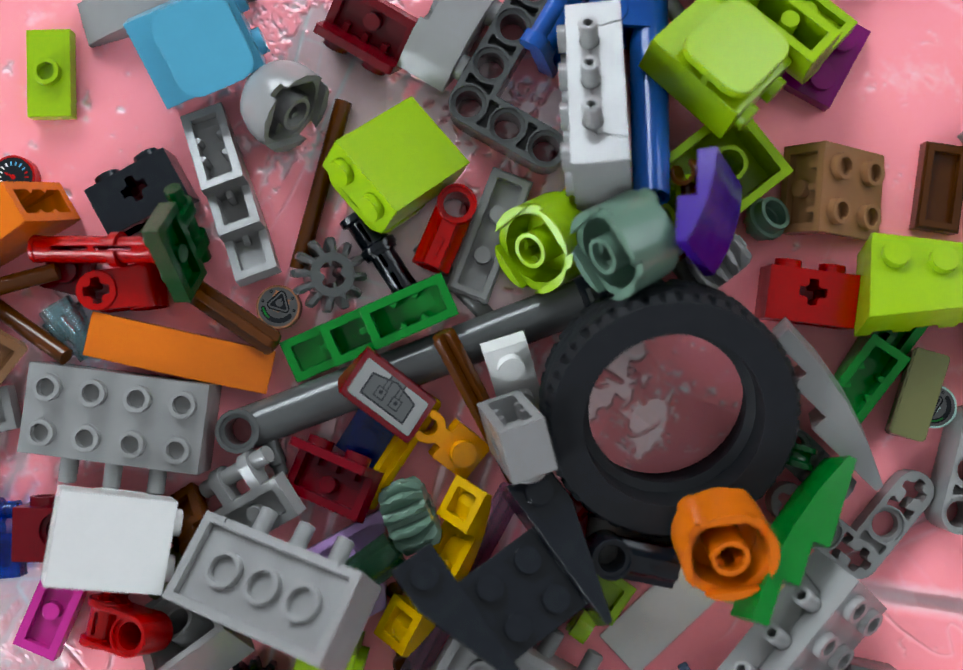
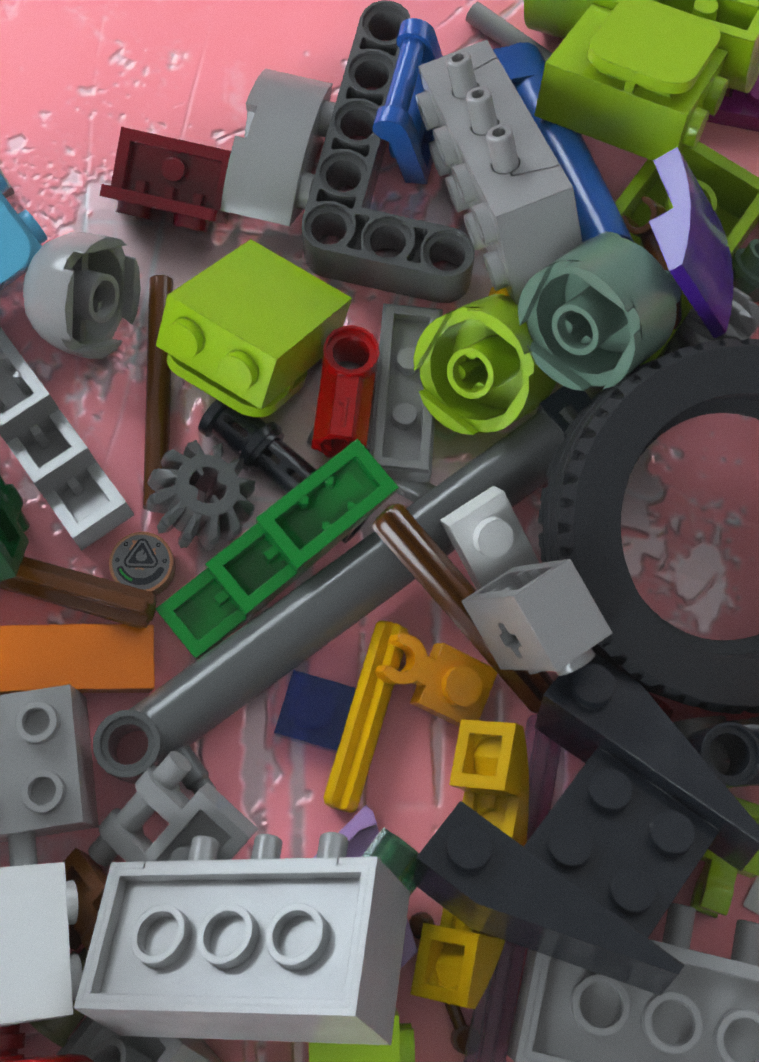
camera: 20 degrees left, 15 degrees down
dark red bracket [287,433,384,524] -> none
slope [338,346,436,443] -> none
sand green gear [378,476,443,556] -> none

